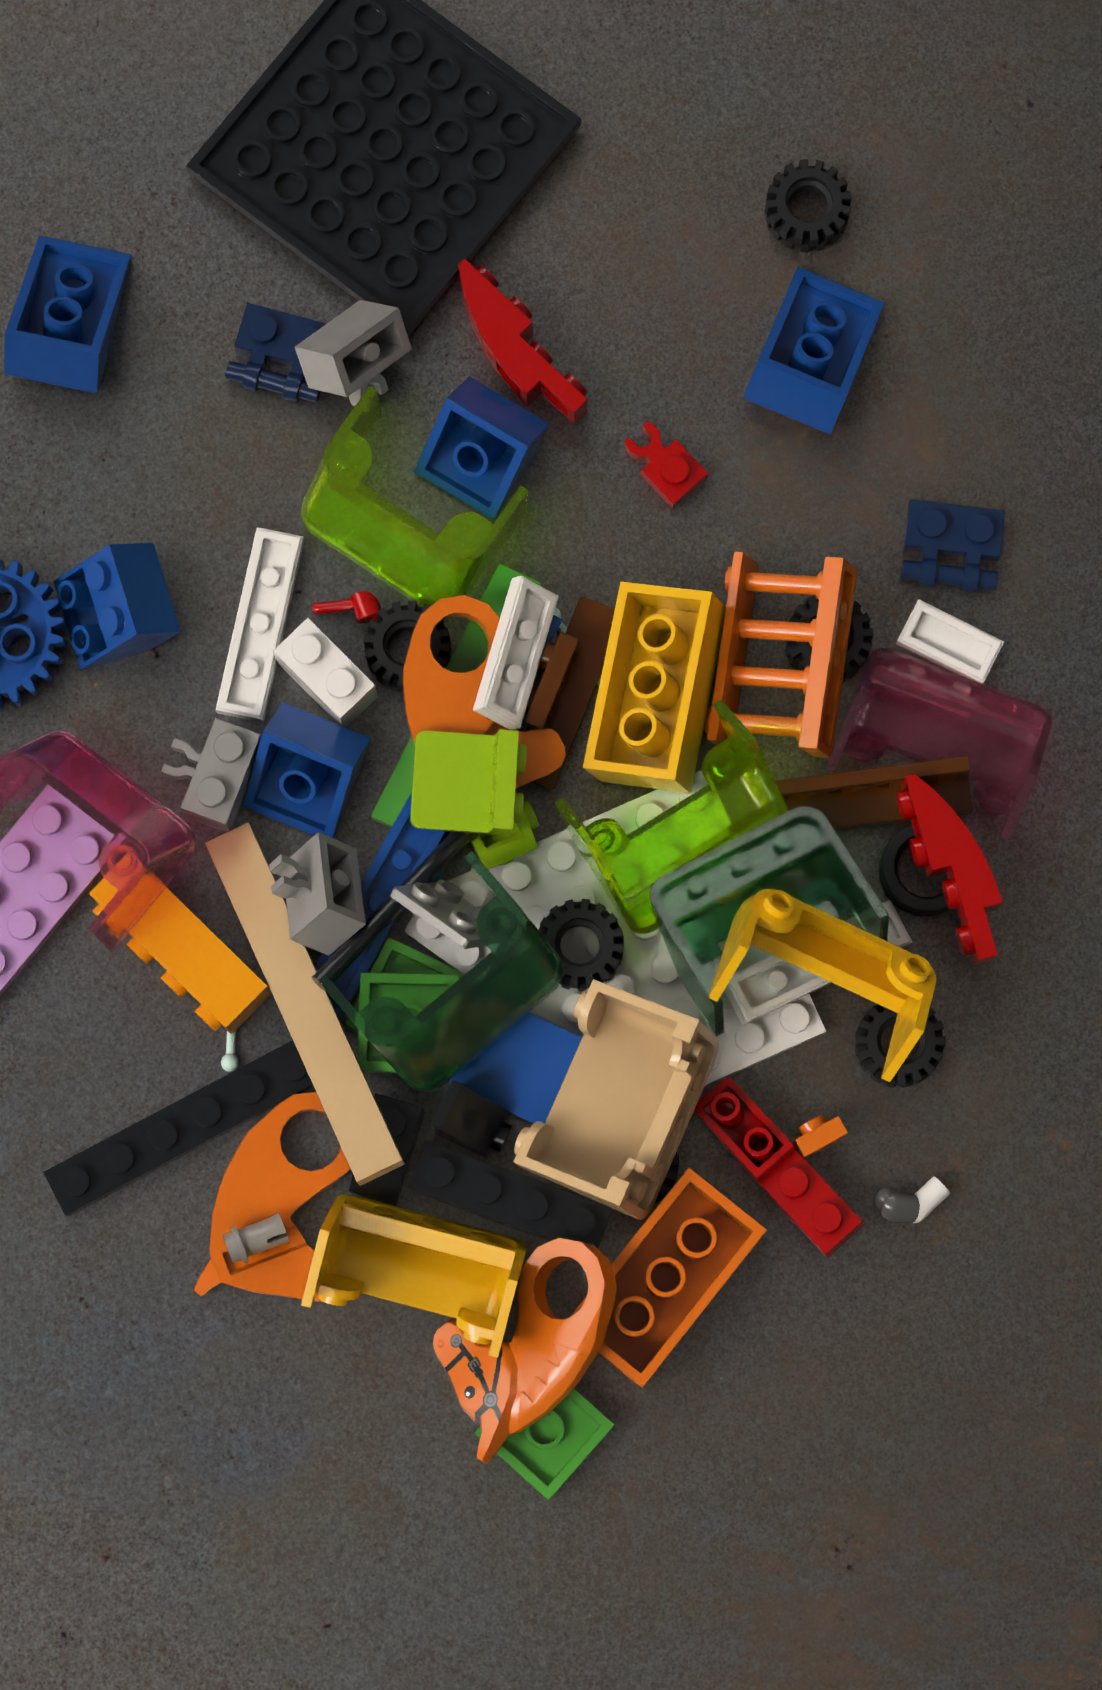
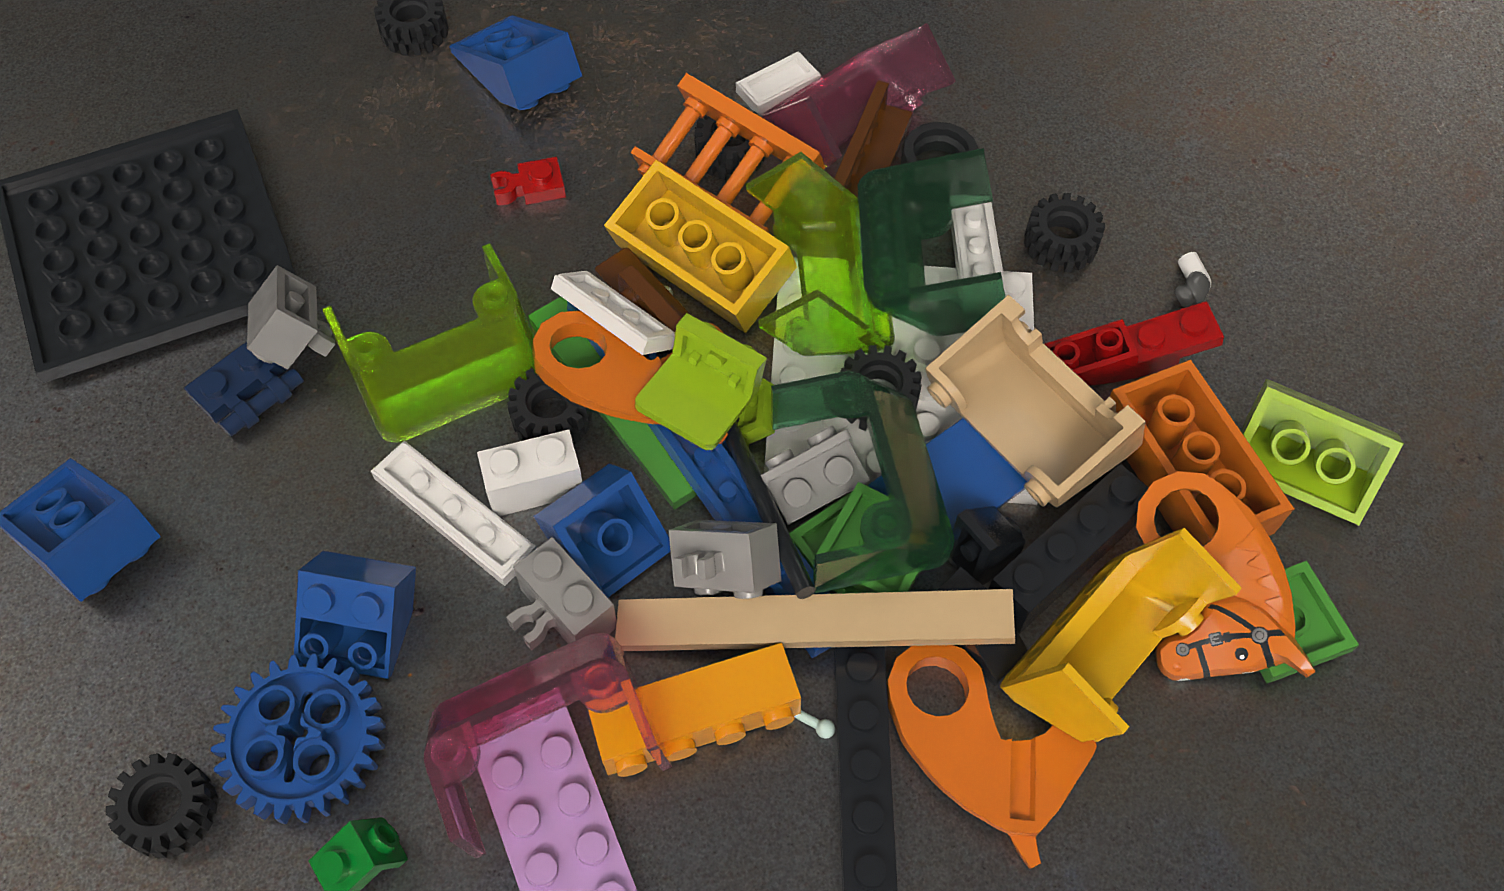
camera: 65 degrees left, 20 degrees down
light grey pin [223,1213,289,1264] -> none
red hand [313,591,381,624] -> none
blue slope [414,376,550,520] -> none
red slope [458,259,588,426] -> none
yellow windscreen [708,889,937,1082] -> none
orange plate [792,1114,848,1159] -> none
red slope [896,774,1003,967] -> none
dark blue plate [900,499,1005,593] -> none
none -> lime slope [1241,379,1404,526]

